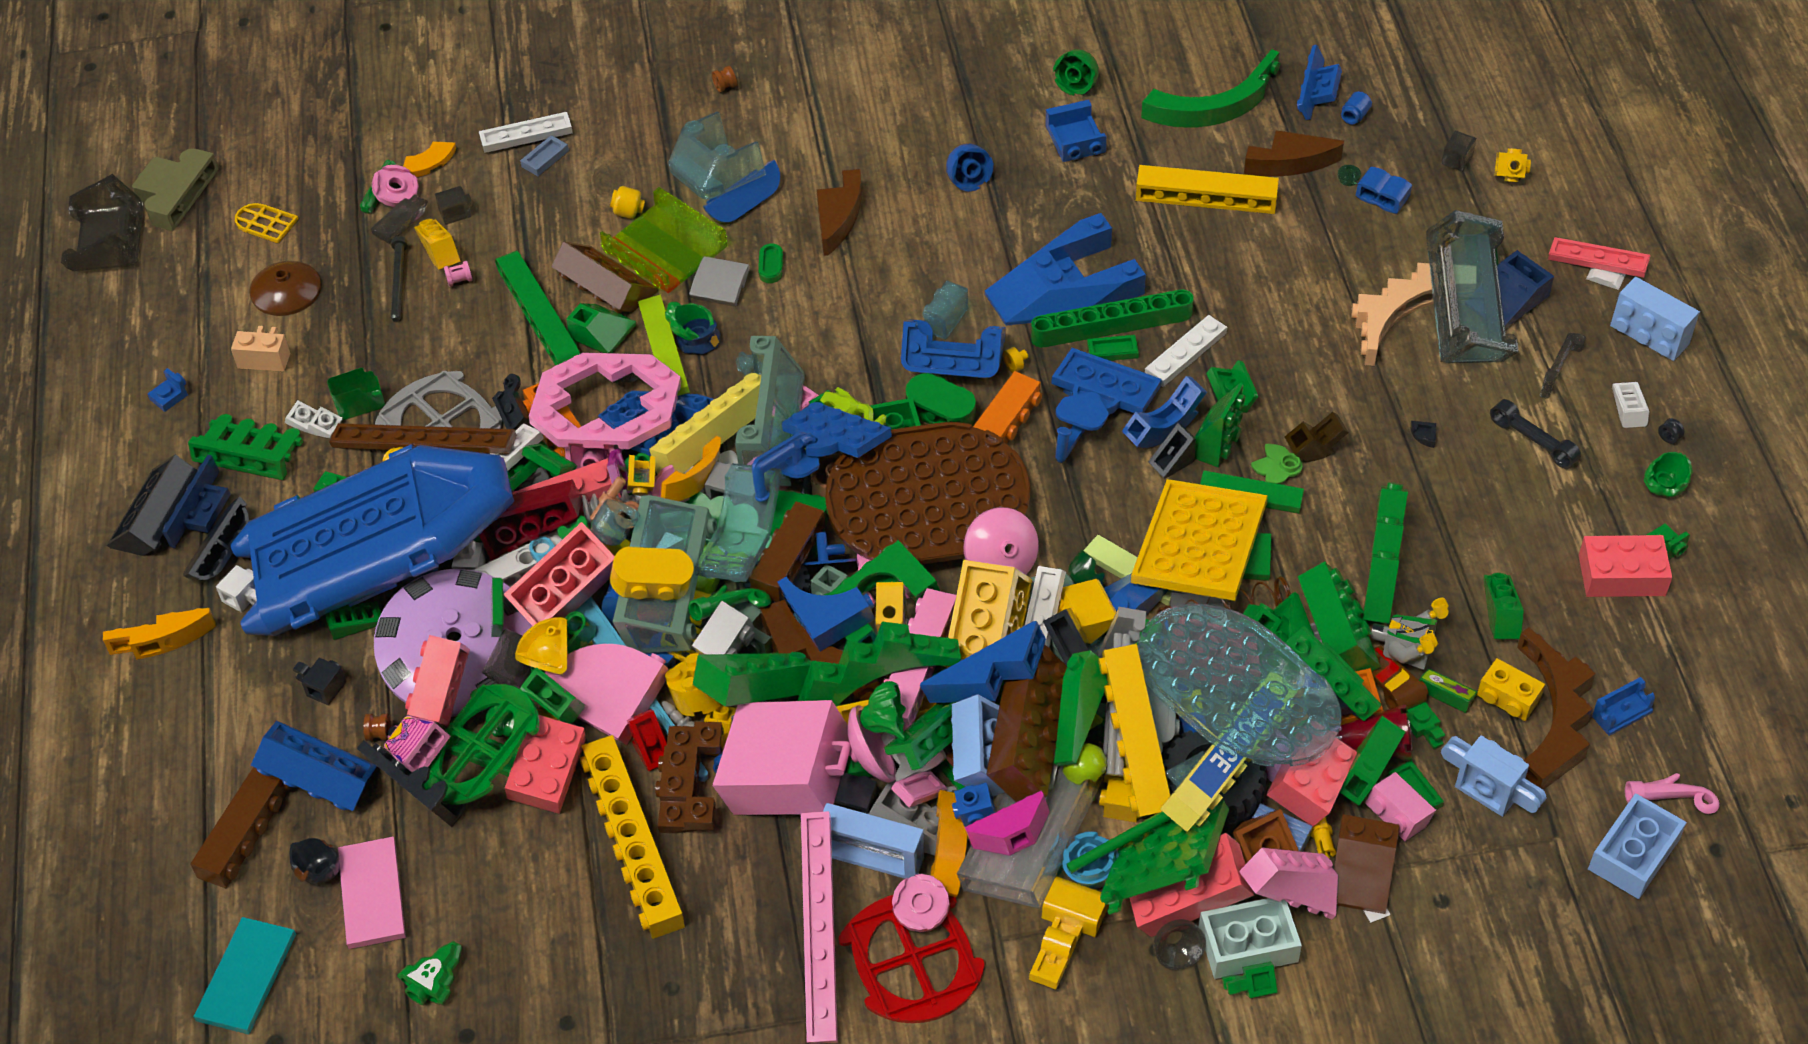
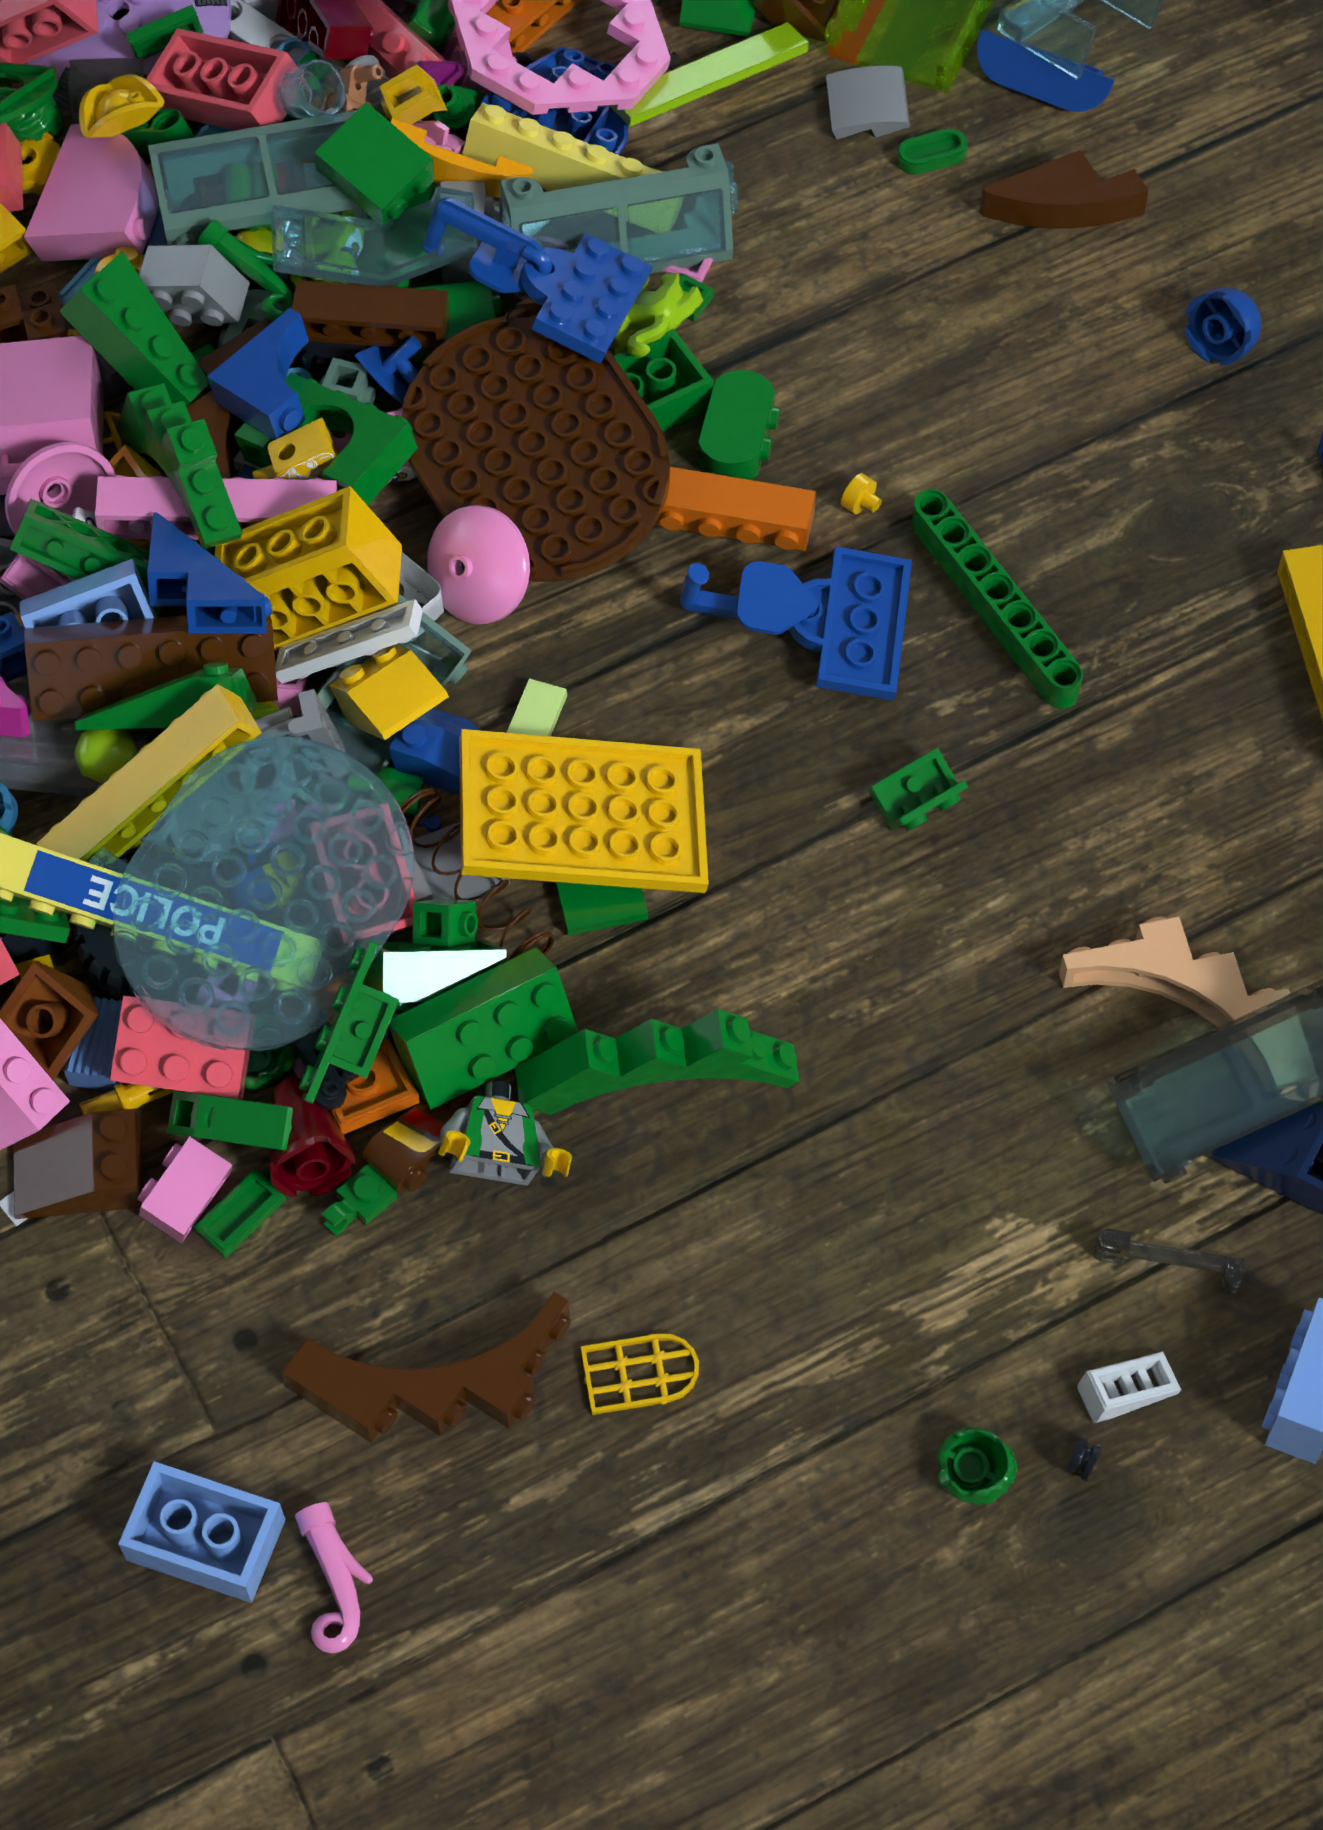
camera: 70 degrees right, 10 degrees up
green brick [520,668,585,724] -> none
yellow brick [610,547,694,601] -> none
red slope [626,709,667,771] -> none
piece [665,302,721,354] -> none
green hair [860,681,906,741] -> none
blue windscreen [901,319,1006,378] -> none
clear light blue brick [922,280,968,340] -> none
blue wedge [985,213,1146,326] -> none
black brick [1043,608,1095,667] -> none
dark green hair [1068,550,1106,588] -> none
green tile [1087,335,1139,361] -> none
blue arch [1122,376,1207,448] -> none
white plate [1145,315,1227,387] -> none
black slope [1148,423,1196,478] -> none
green slope [1195,383,1245,467] -> none
green tile [1200,470,1304,514] -> none
bright green plate [1251,444,1302,484] -> none
dark brown brick [1284,412,1349,461] -> none
black tile [1410,420,1436,448] -> none
slope [1419,669,1478,713] -> none
light blue brick [1441,735,1546,817] -> none
yellow brick [1477,658,1545,721] -> none
green slope [1483,573,1524,639] -> none
black piece [1490,399,1581,469] -> none
coral brick [1579,535,1672,597] -> none
blue hinge [1592,677,1655,736] -> none
green bracket [1647,523,1690,560] -> none
none -> green brick [314,102,434,226]
none -> yellow window [581,1334,699,1415]

